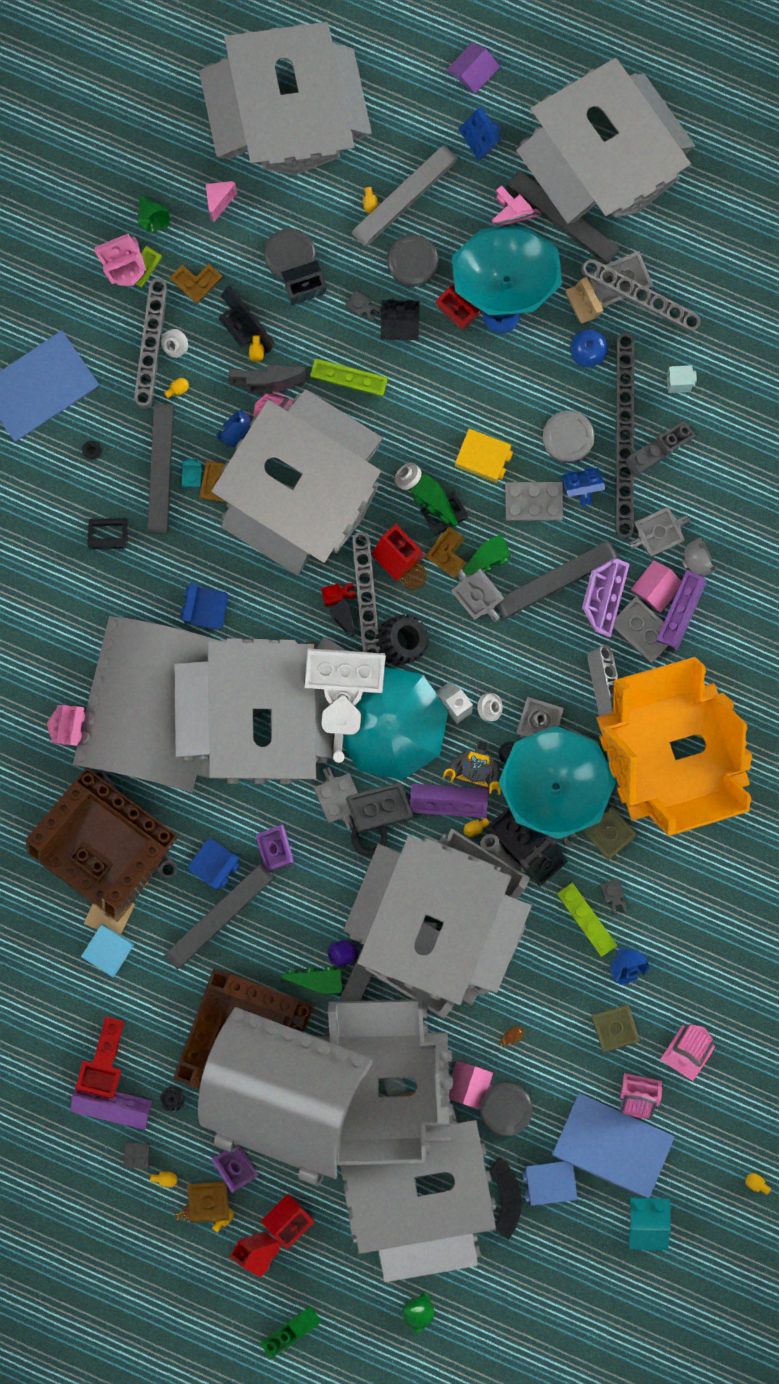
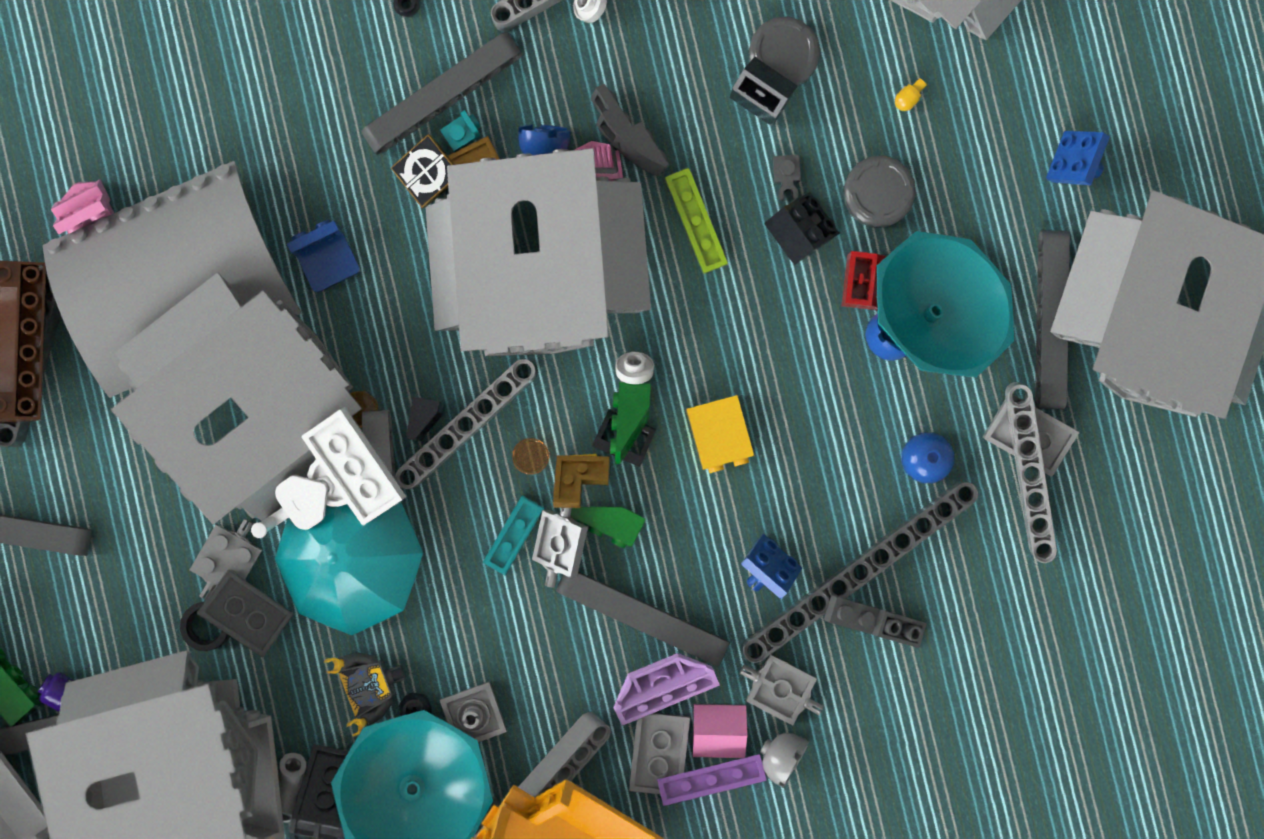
camera: 50 degrees right, 5 degrees up
black tile [88,518,128,550] -> none
yellow cylinder [164,378,189,399] -> none
blue bracket [188,838,240,891] -> none
black bracket [218,286,275,354] -> none
yellow cylinder [249,335,264,362] -> none
medium lavender slope [256,825,295,871] -> none
red plate [321,583,356,608] -> none
light grey beam [351,145,458,247] -> none
red slope [371,524,425,582] -> none
black tyre [376,614,429,665] -> none
medium lavender panel [410,784,488,818] -> none
white slope [436,682,473,724] -> none
medium lavender slope [447,42,500,94] -> none
yellow cylinder [463,818,490,838] -> none
white plate [477,693,503,721] -> none
bright pink piece [492,185,542,227] -> none
light grey plate [505,482,563,521] -> none
light grey piece [542,410,595,463] -> none
tan bracket [565,277,604,324] -> none
light aqua brick [667,365,697,393] -> none
none -> tile [391,134,454,208]
none -> teal tile [482,495,545,576]

